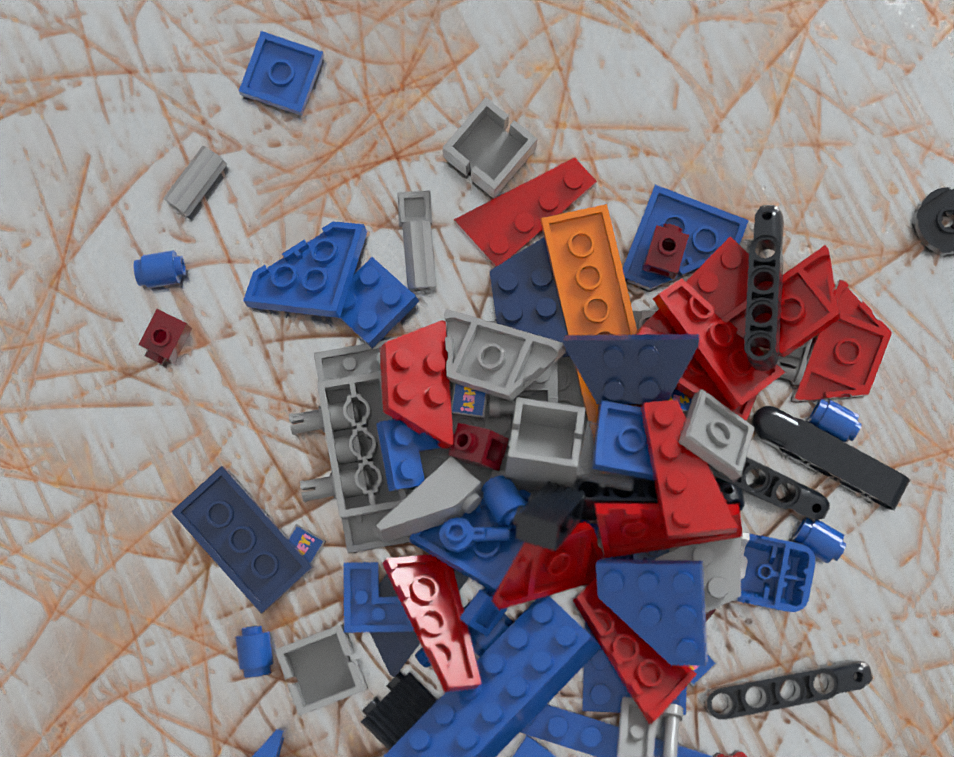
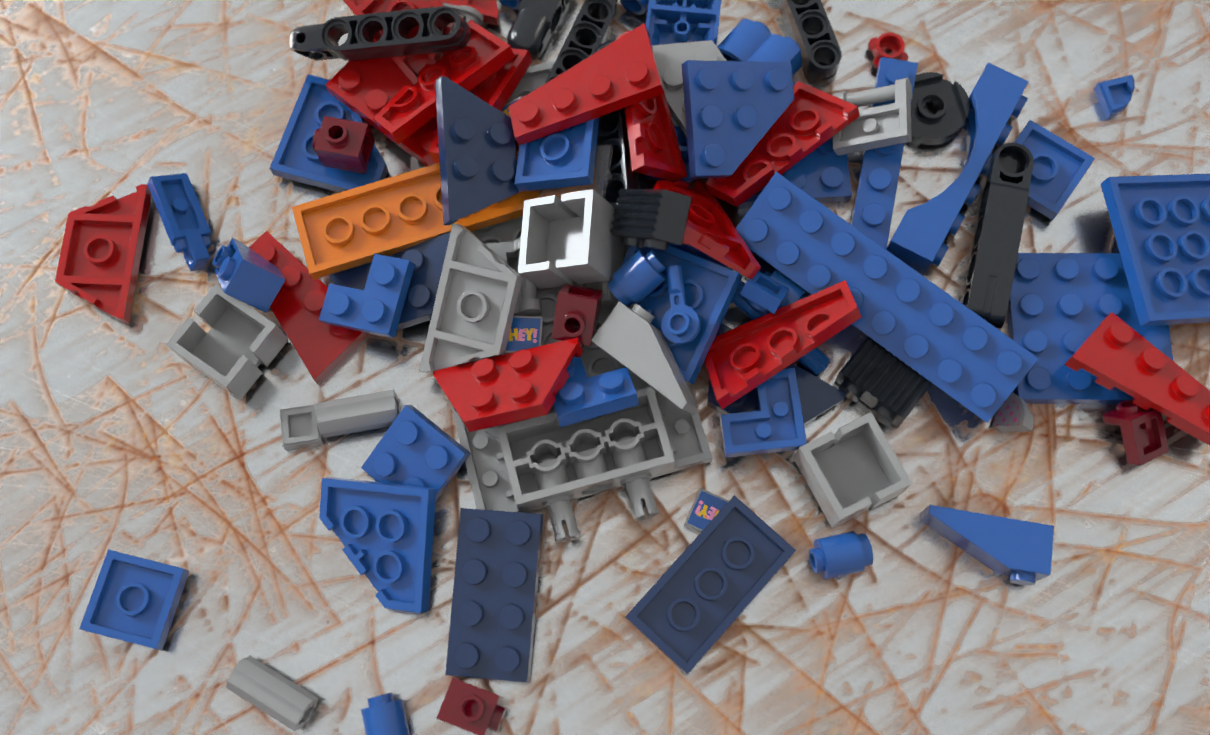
camera: 90 degrees left, 10 degrees down
light grey tile [679,389,755,481] -> none
none -> red wing [55,184,152,323]
none -> blue hinge [147,173,211,272]
none -> blue slope [213,238,285,313]
none -> blue plate [319,253,415,338]
none -> dark blue plate [445,508,544,682]
none -> blue brick [717,18,802,77]

